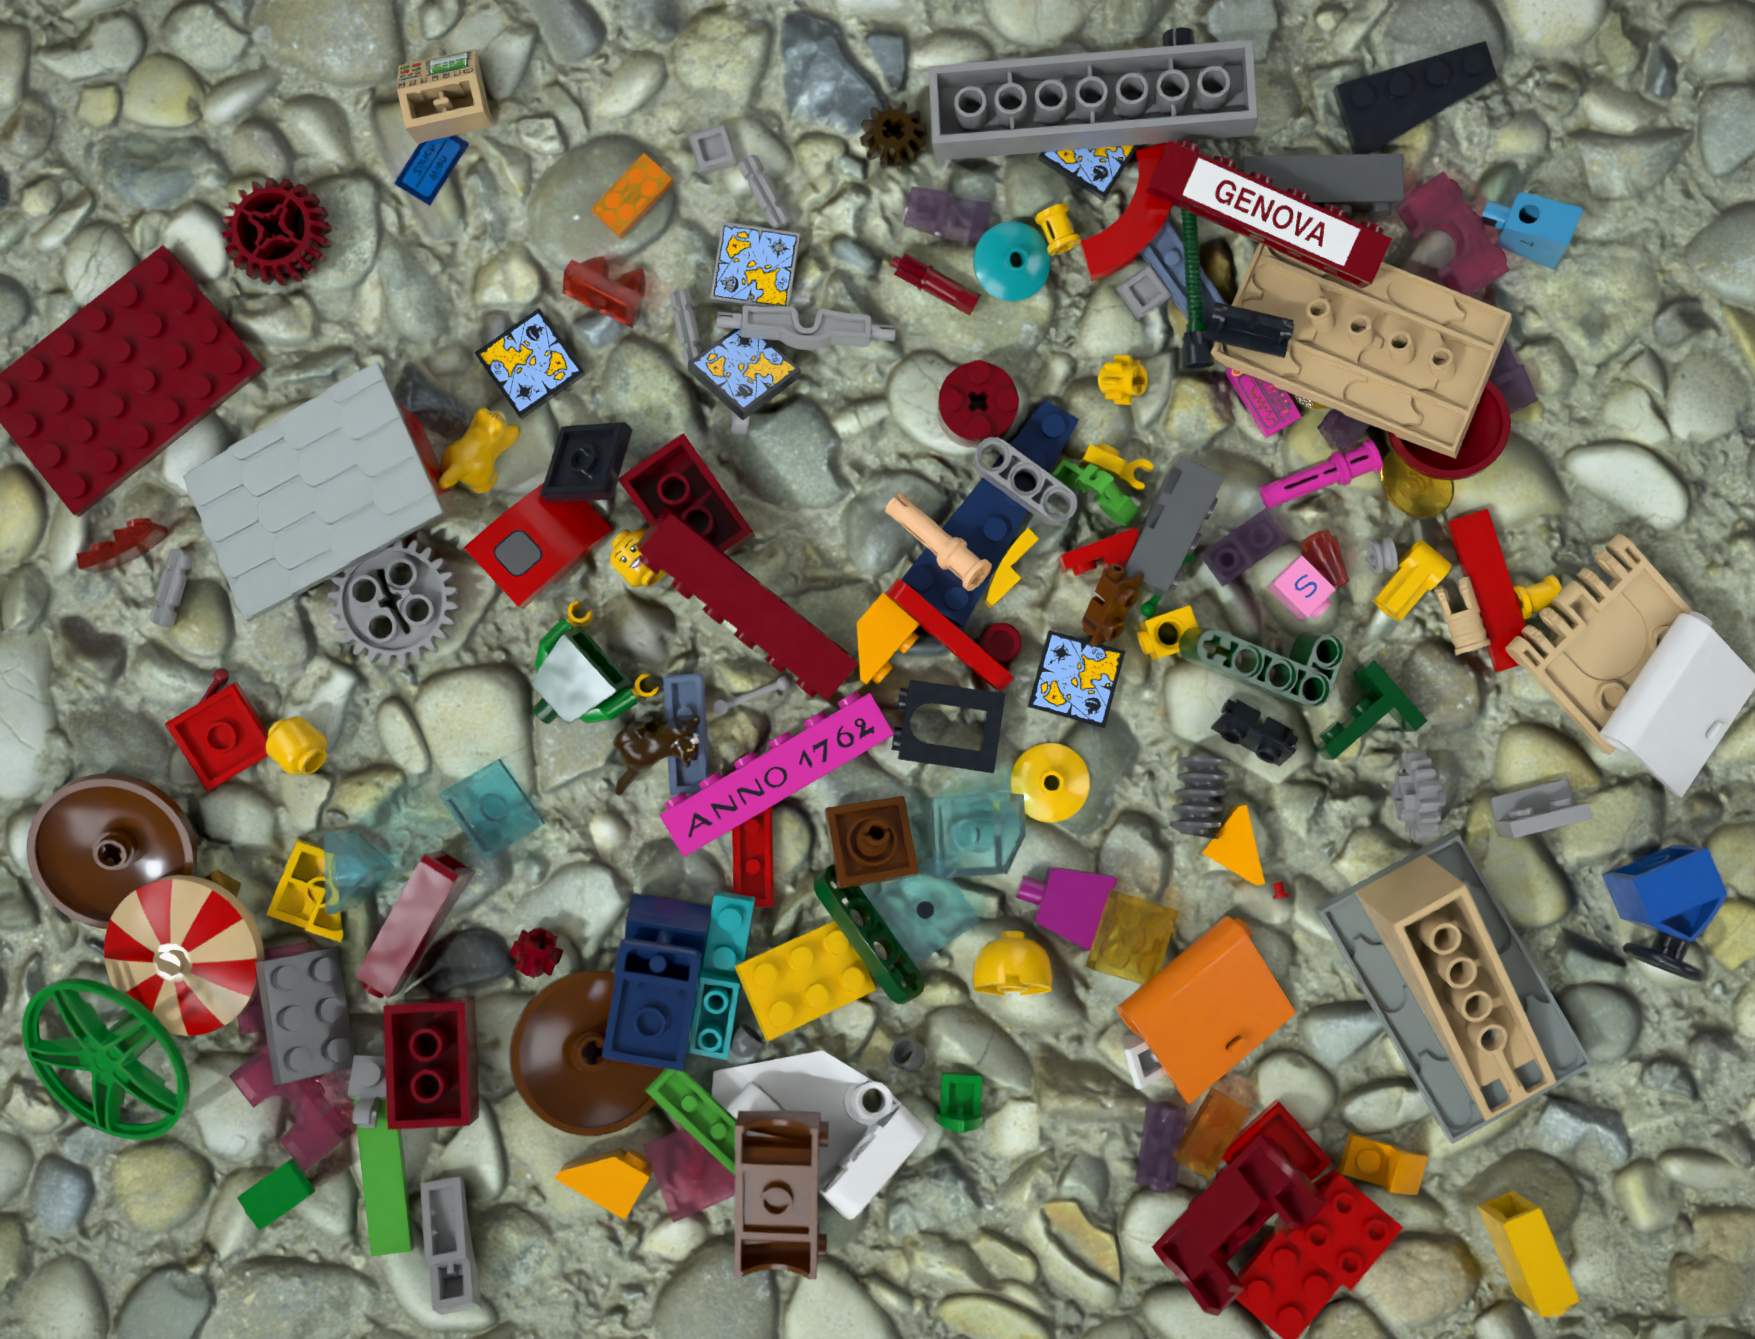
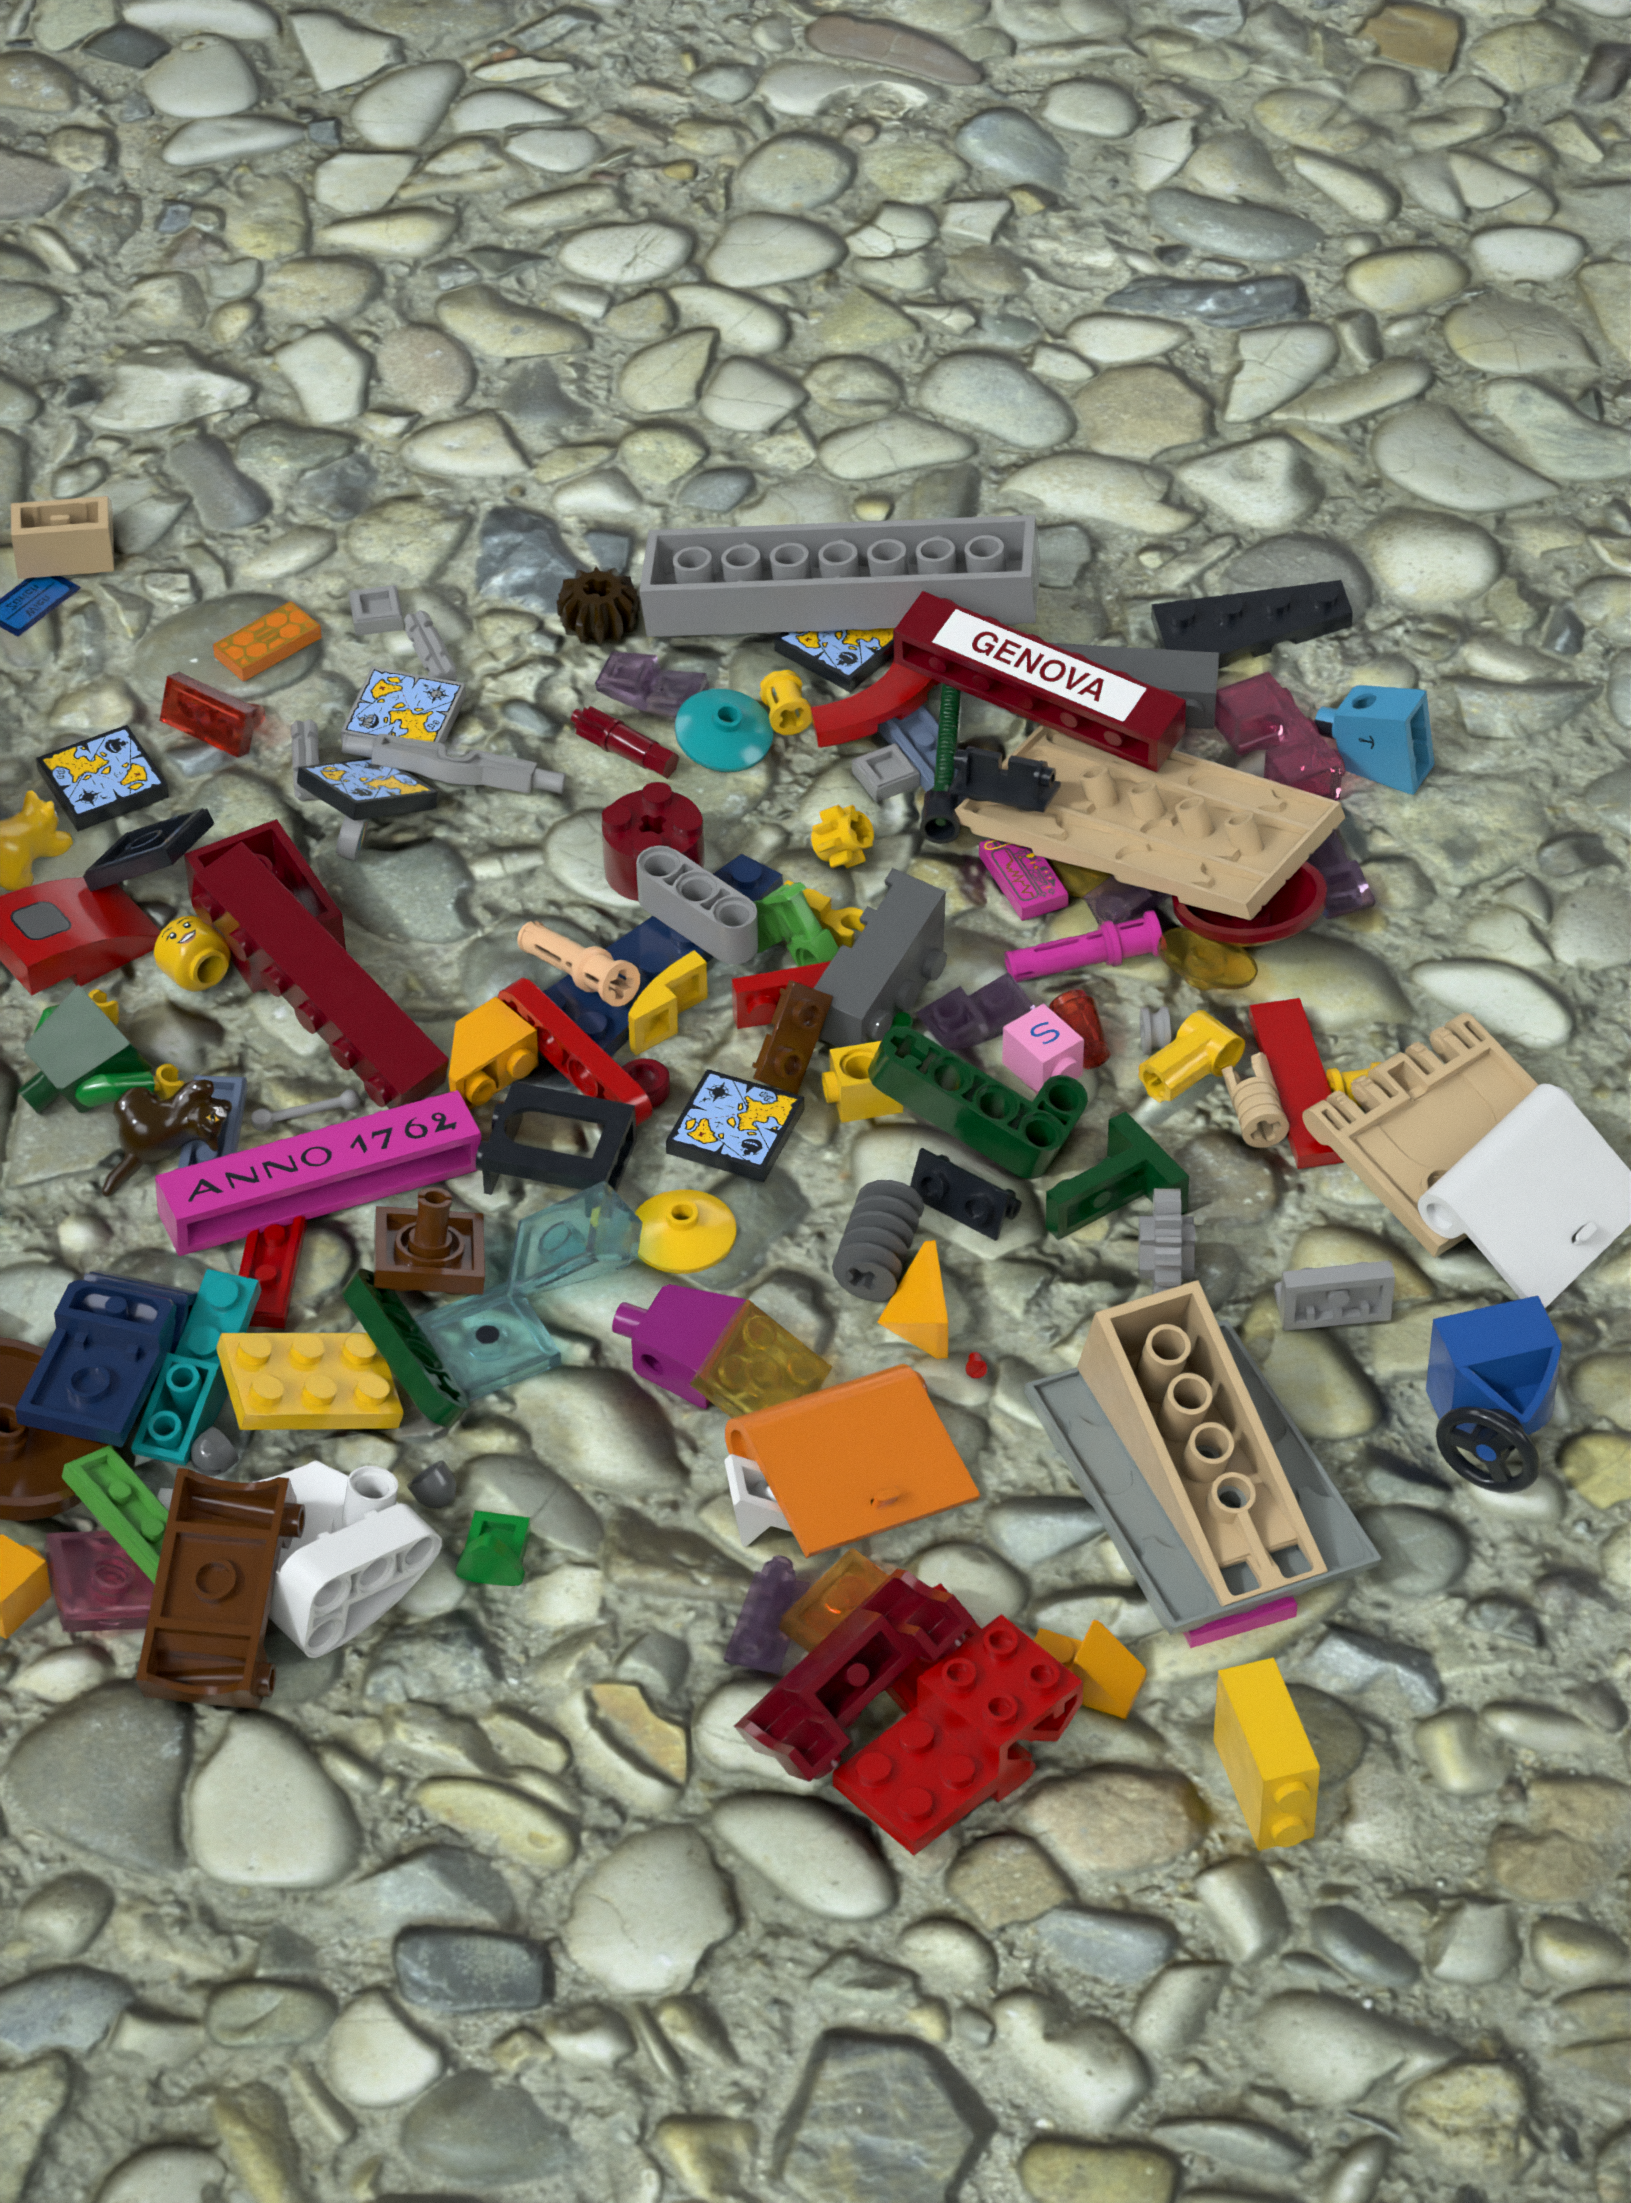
camera: 10 degrees right, 40 degrees down
yellow cylinder [972,931,1053,996] -> none

